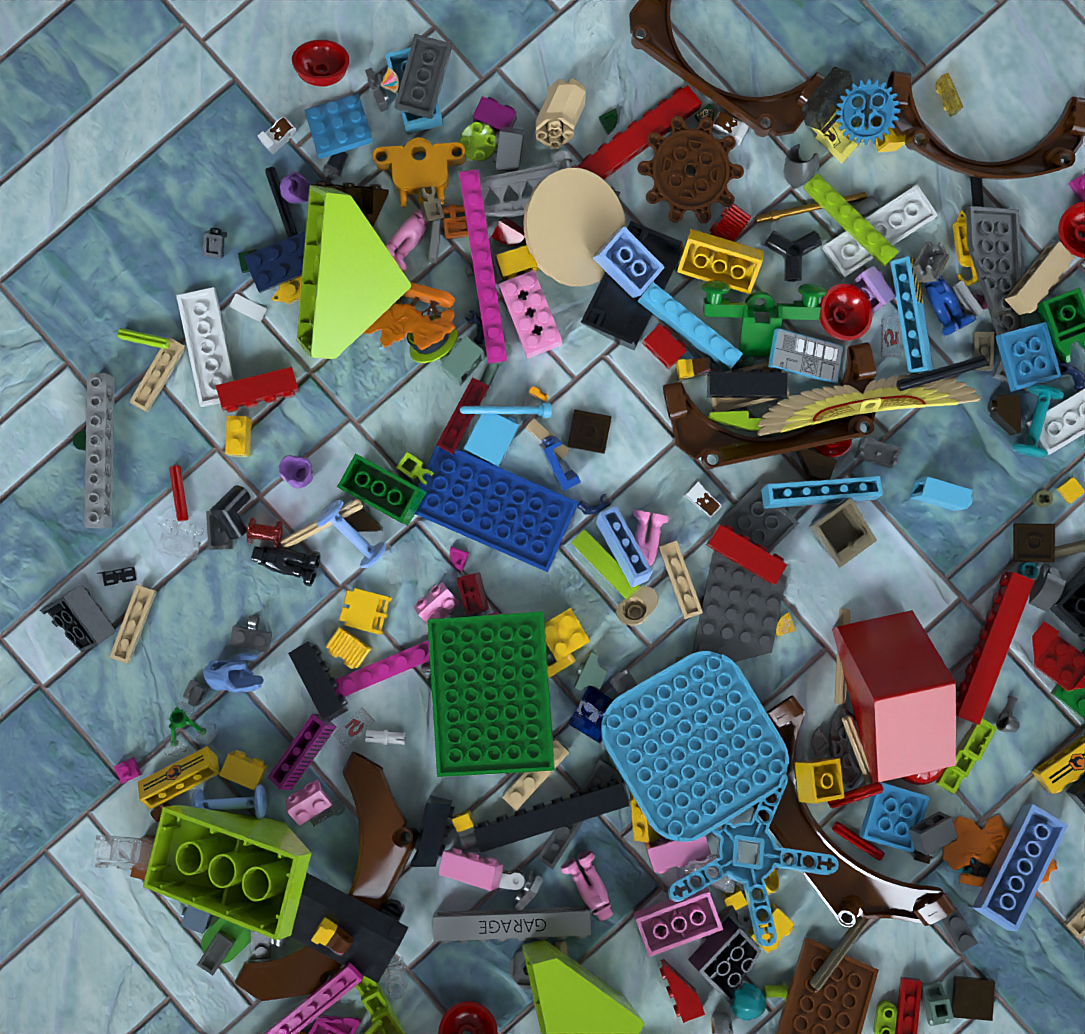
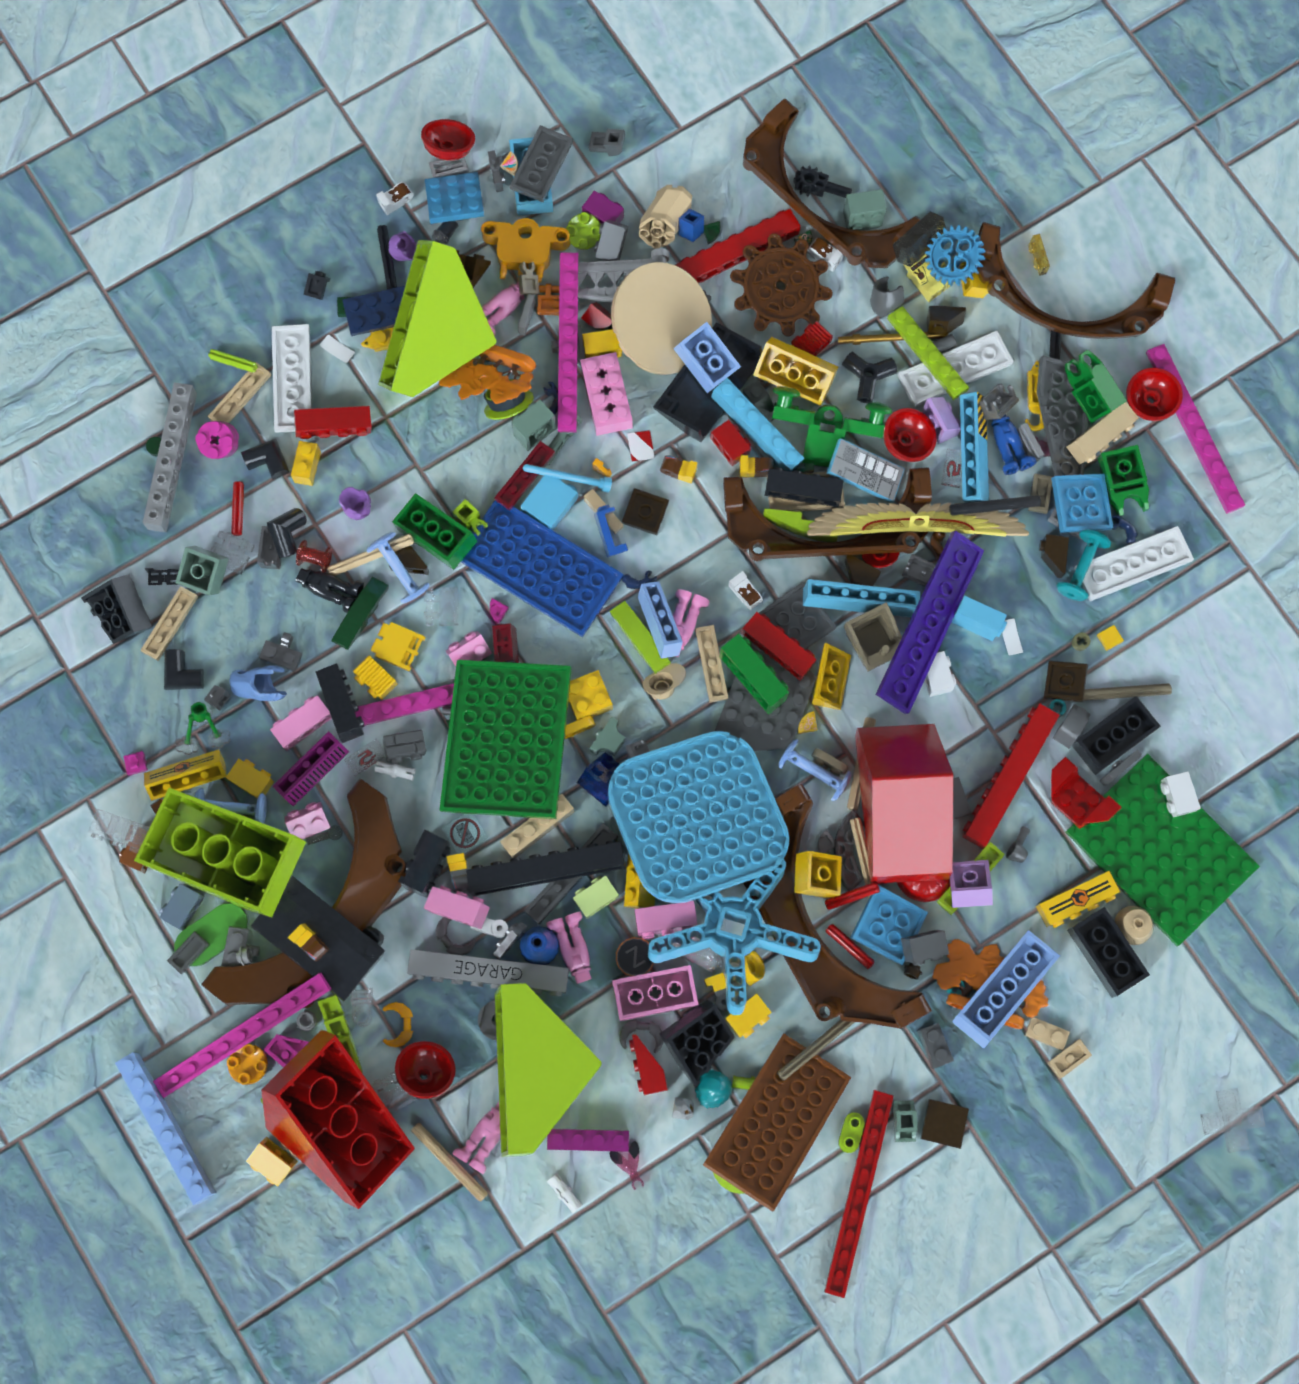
camera: 10 degrees right, 10 degrees down
none -> black brick [164,649,204,690]
none -> sand green brick [175,546,229,596]
none -> dark pink brick [195,421,239,459]
none -> light grey plate [236,946,253,966]
none -> black brick [241,439,290,480]
none -> bright pink brick [270,695,332,751]
none -> light grey plate [297,1011,317,1031]
none -> dark green slope [331,576,389,650]
none -> dark grey brick [383,730,426,764]
none -> light orange piece [383,1002,413,1047]
none -> light grey tile [429,157,469,178]
none -> dark grey piece [436,917,476,956]
none -> clear light blue sticker [442,814,488,854]
none -> blue cone [520,926,559,965]
none -> yellowish green brick [573,876,619,919]
none -> dark grey brick [588,129,626,156]
none -> black tile [616,937,654,977]
none -> dark grey piece [620,1019,664,1053]
none -> white sticker [627,430,655,462]
none -> leg [660,455,698,484]
none -> blue brick [679,209,704,242]
none -> green brick [719,634,789,715]
none -> pearl dark grey slope [742,380,774,422]
none -> light blue hose [778,739,852,801]
none -> black gear [793,165,852,198]
none -> yellow slope [811,643,851,710]
none -> dark tan plate [811,748,849,776]
none -> sand green brick [843,189,887,230]
none -> dark purple plate [875,531,984,714]
none -> white brick [925,651,956,697]
none -> dark brown slope [927,306,966,335]
none -> reddish brown arm [930,532,946,557]
none -> lavender slope [950,860,993,908]
none -> white sticker [1002,618,1023,655]
none -> tan plate [1024,1017,1070,1051]
none -> green brick [1065,350,1127,423]

